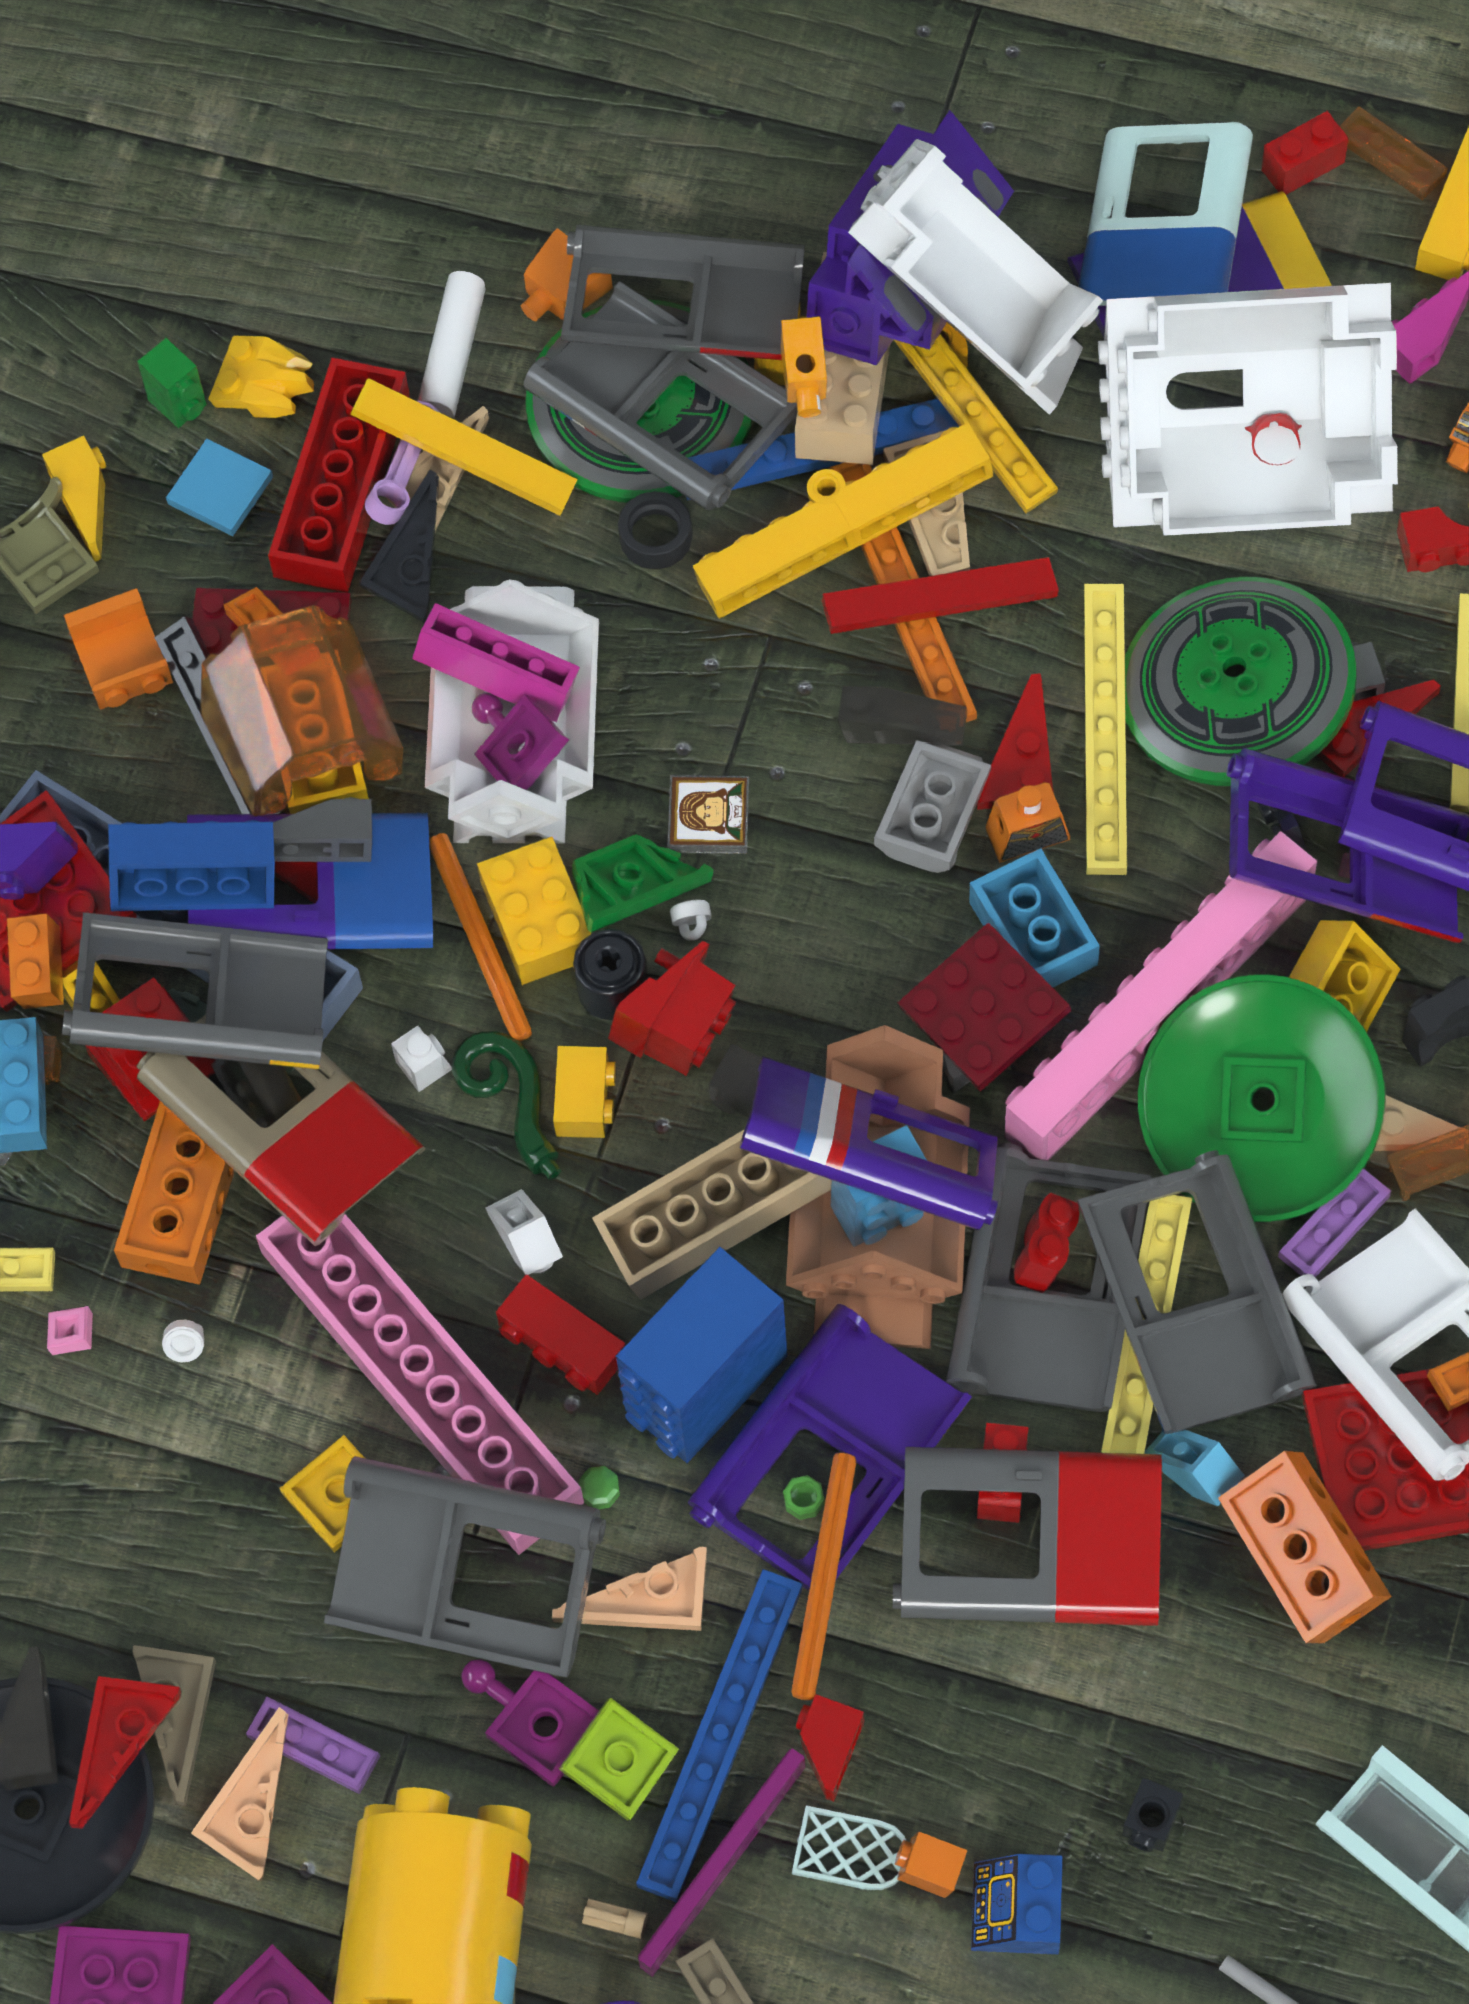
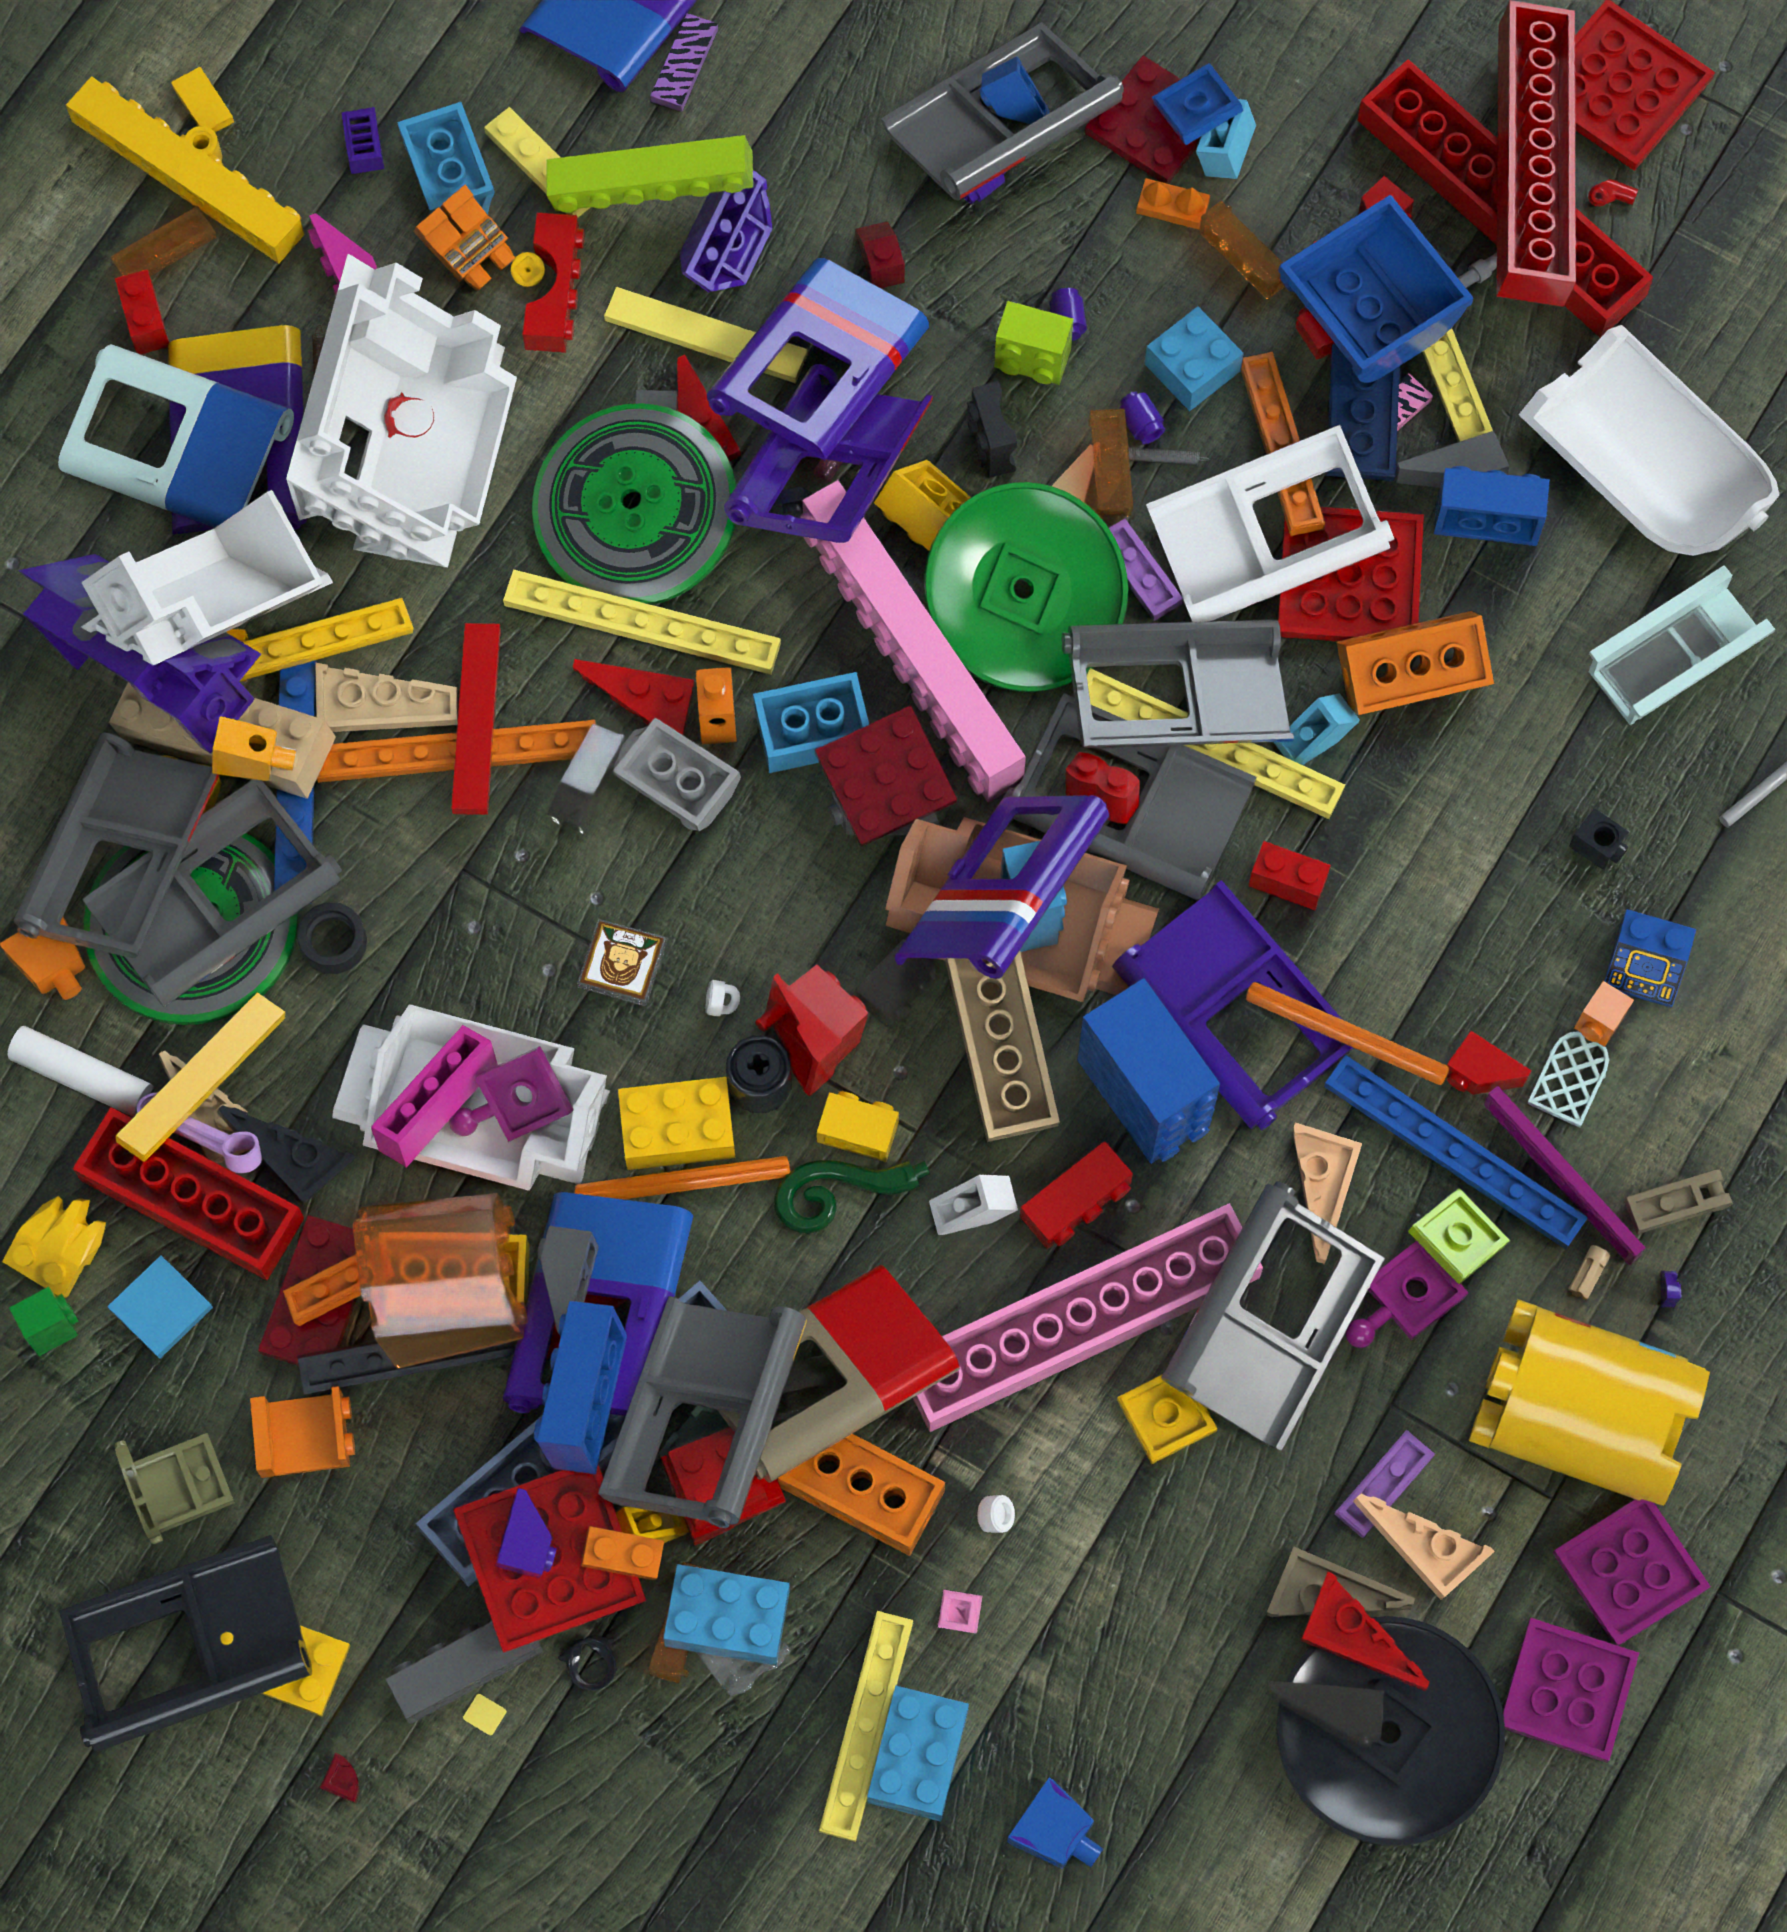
camera: 80 degrees left, 5 degrees up
yellow slope [42,436,107,562] -> none
white brick [391,1026,452,1092] -> none
green wing [572,834,714,933] -> none
bright green tile [579,1466,620,1509] -> none
yellow hinge [693,423,993,619] -> none
bright green tile [783,1475,825,1520] -> none
piece [893,1447,1162,1626] -> none

